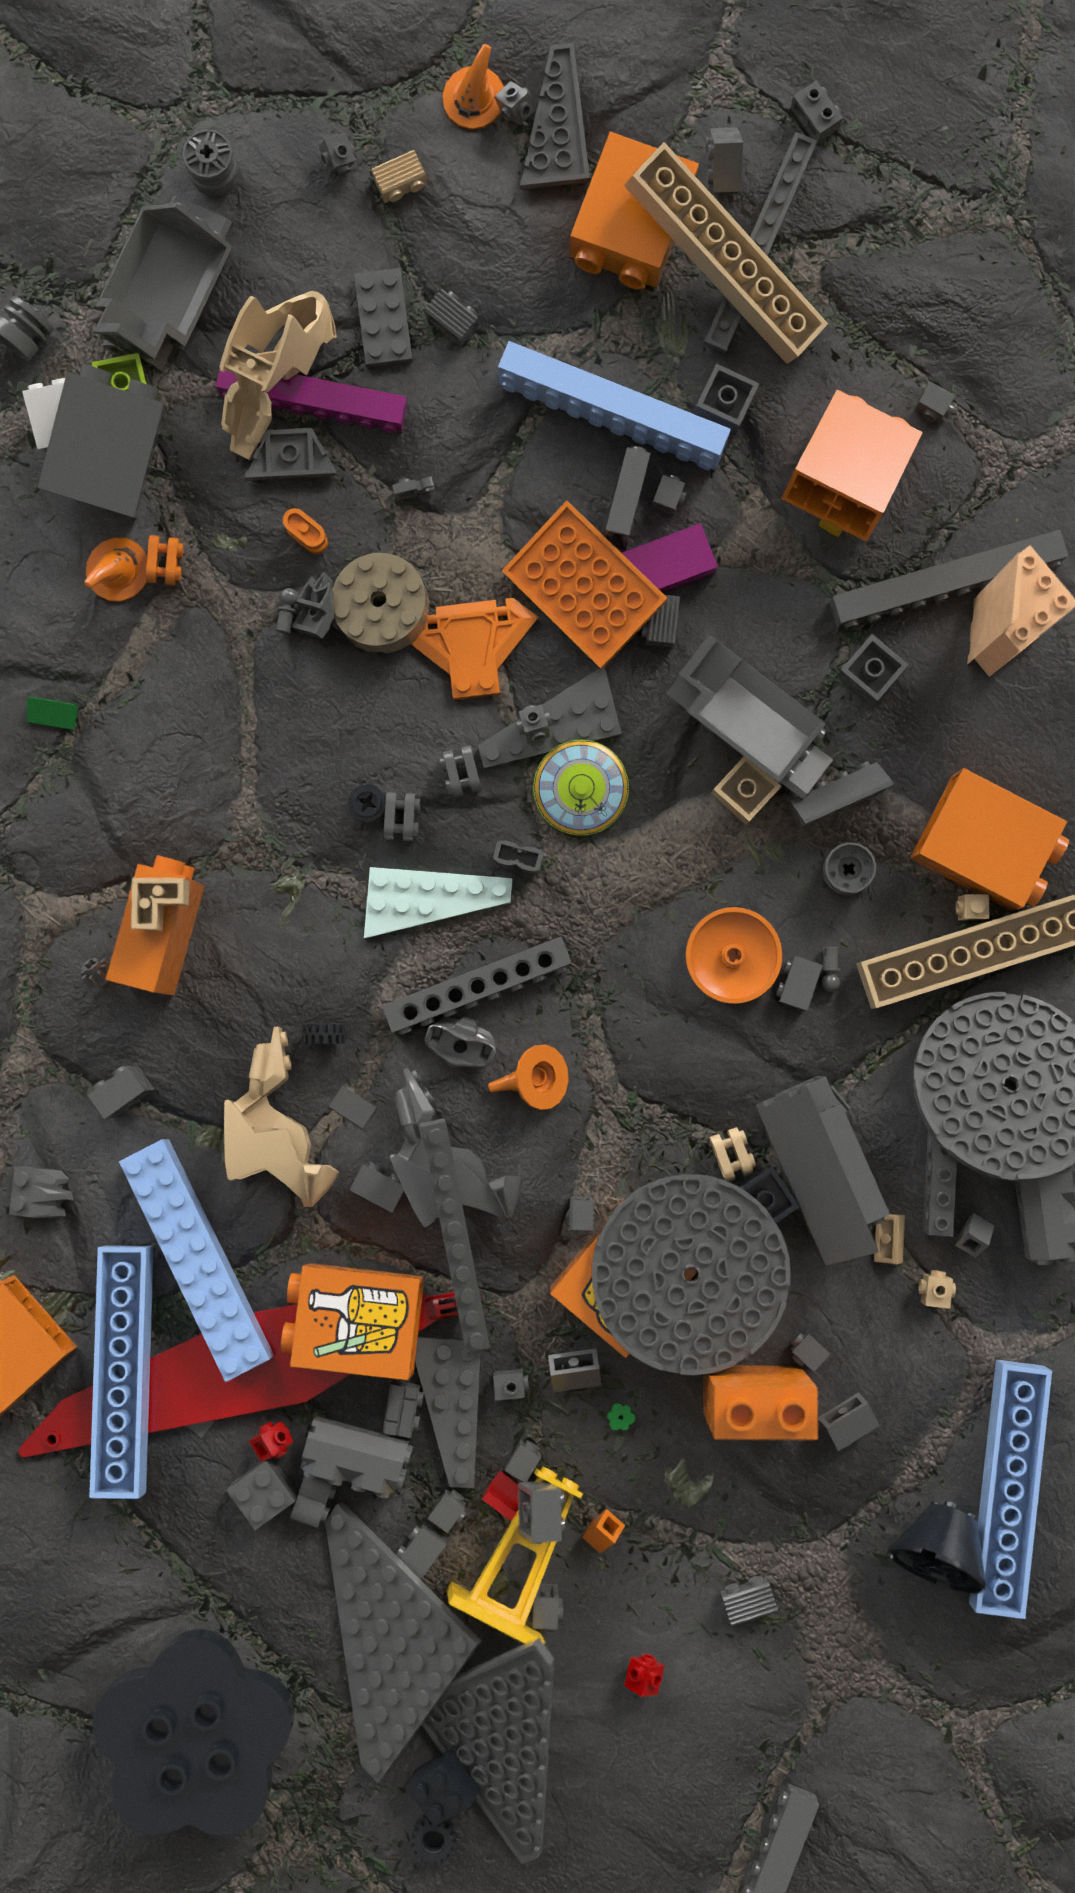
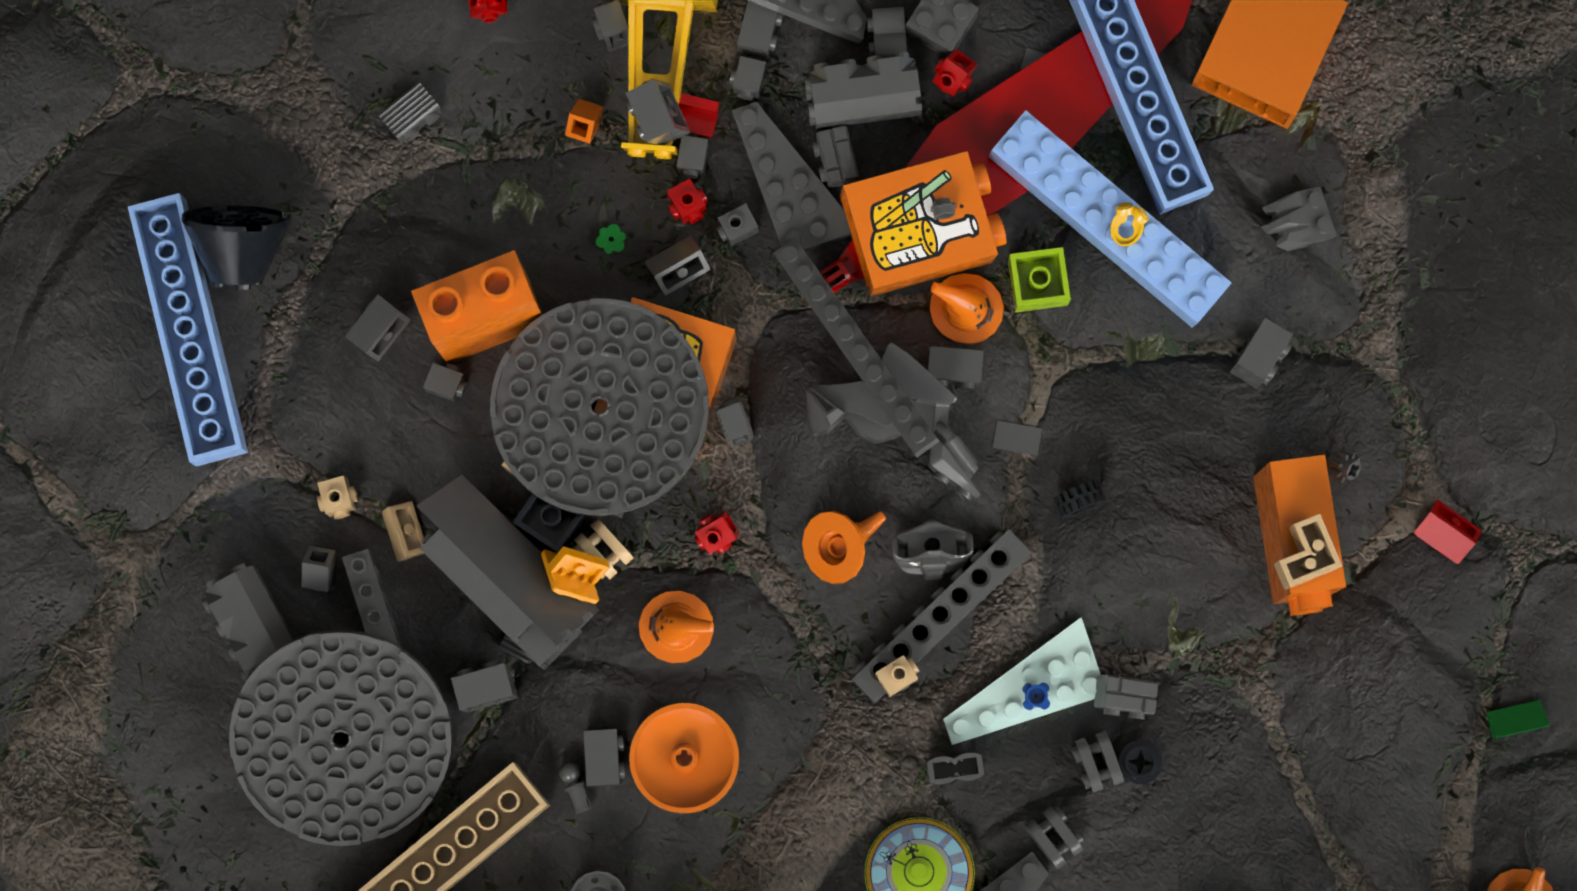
camera: 160 degrees right, 5 degrees down
tan piece [224,1027,339,1207] -> none
none -> dark grey brick [451,660,518,713]
none -> light orange bracket [541,546,610,604]
none -> orange piece [639,591,714,663]
none -> red brick [667,178,708,225]
none -> red brick [695,510,740,555]
none -> tan brick [875,655,920,698]
none -> orange piece [930,273,1004,345]
none -> dark grey plate [931,198,957,220]
none -> lime brick [1008,247,1071,313]
none -> blue plate [1022,682,1050,710]
none -> dark grey brick [1094,675,1158,720]
none -> yellow piece [1110,202,1149,246]
none -> panel [1414,499,1482,564]

